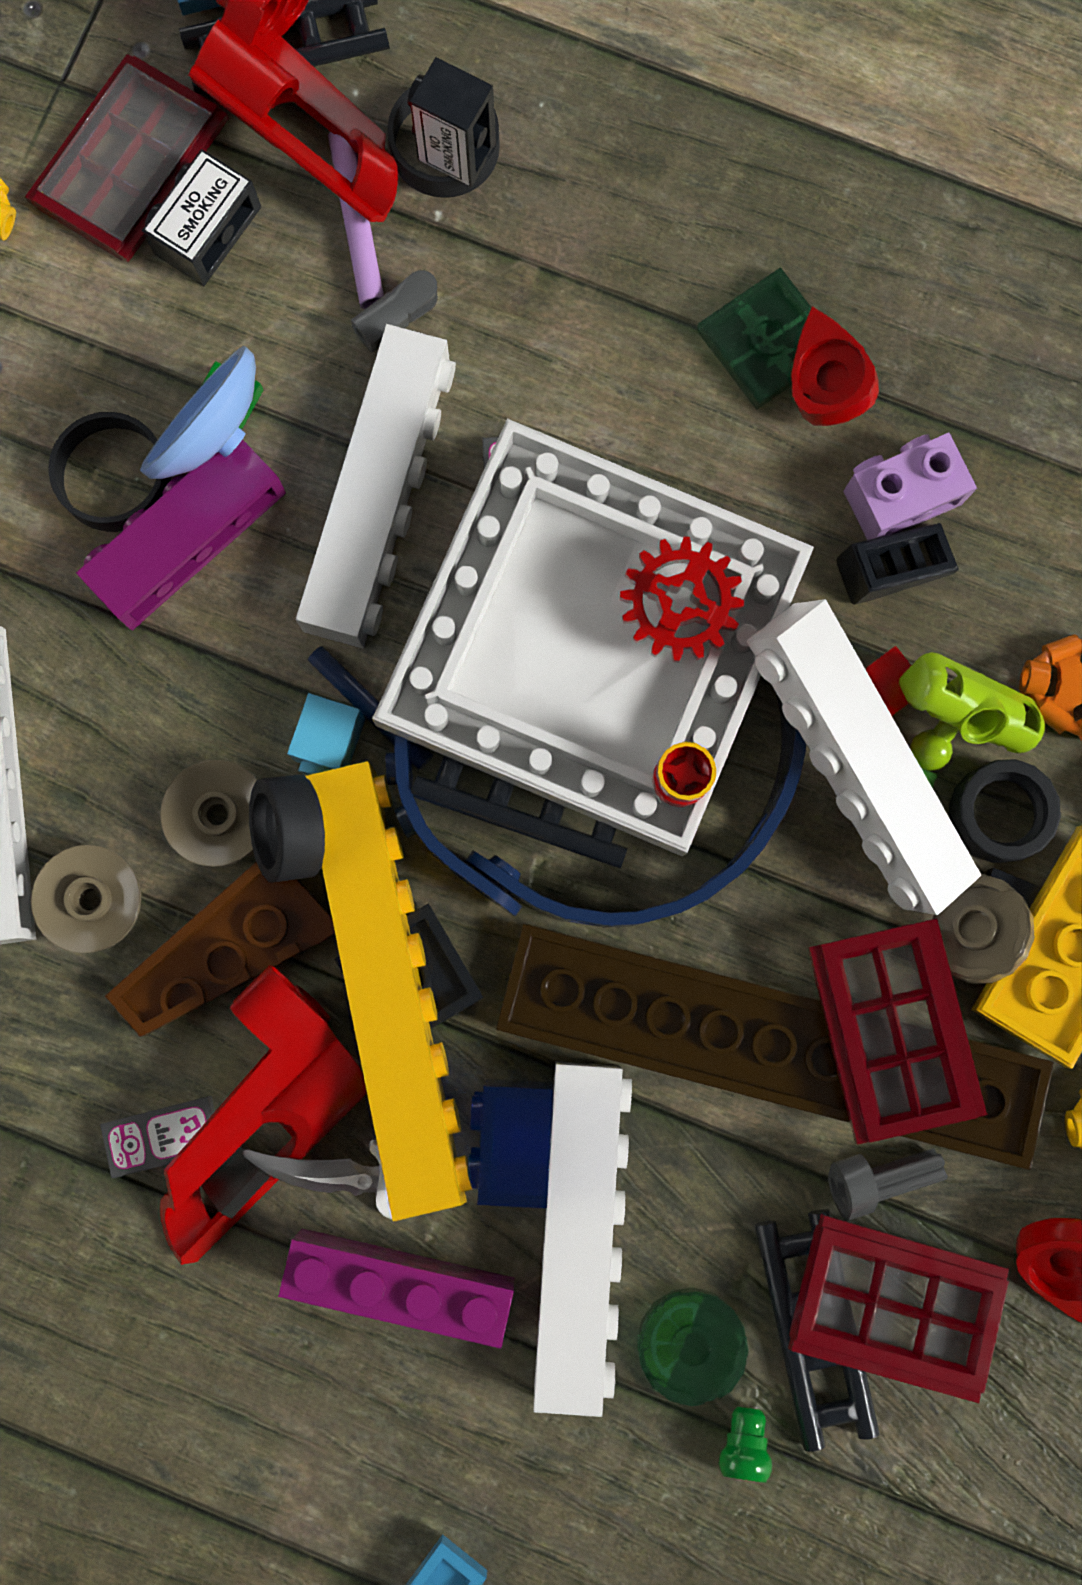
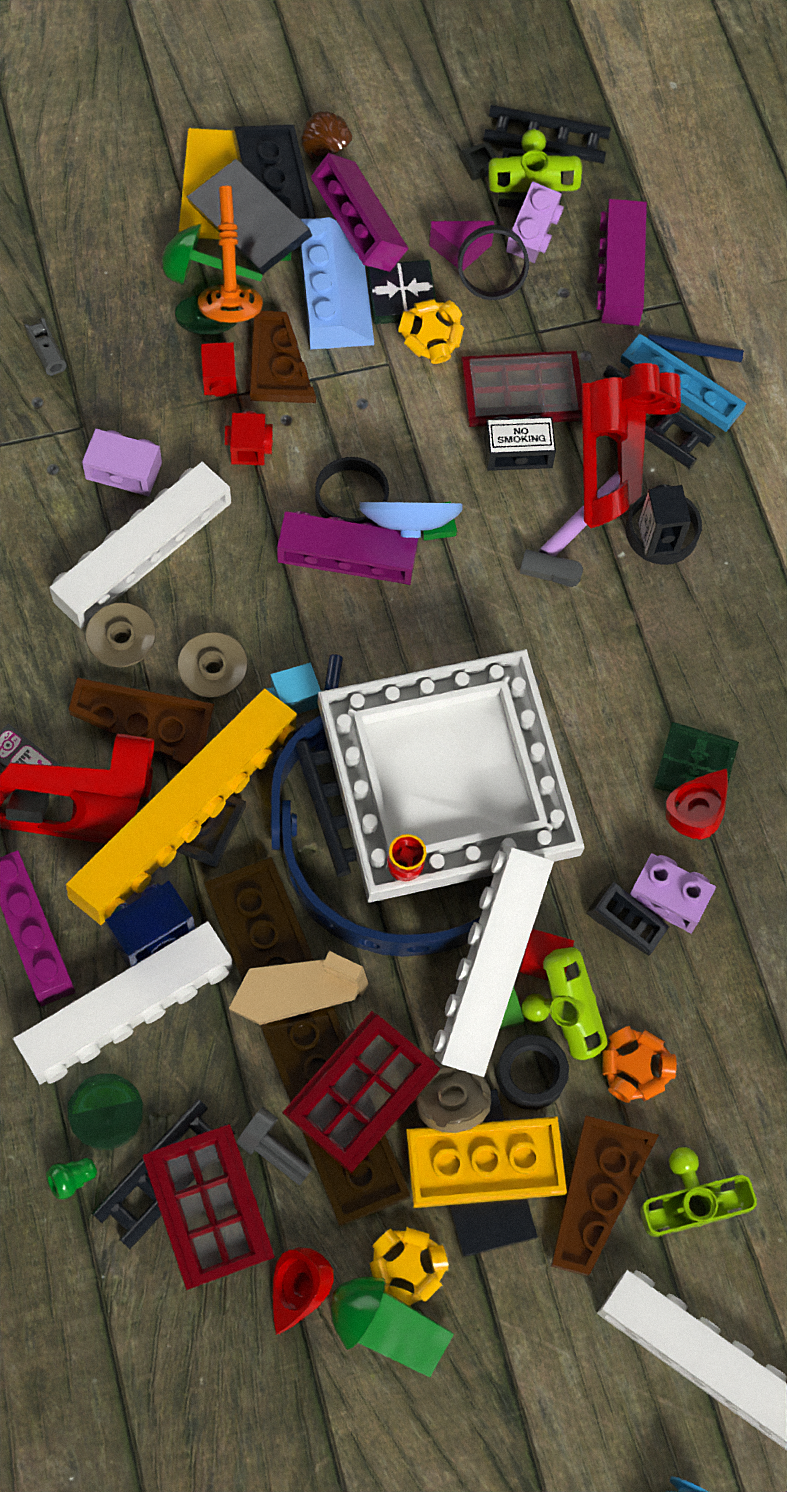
camera: 50 degrees right, 15 degrees down
flat silver piece [243,1140,392,1219] -> none
black tyre [249,774,325,882] -> none
white brick [296,324,456,648] -> none
red gear [620,536,744,663] -> none
none -> tan piece [229,951,369,1025]

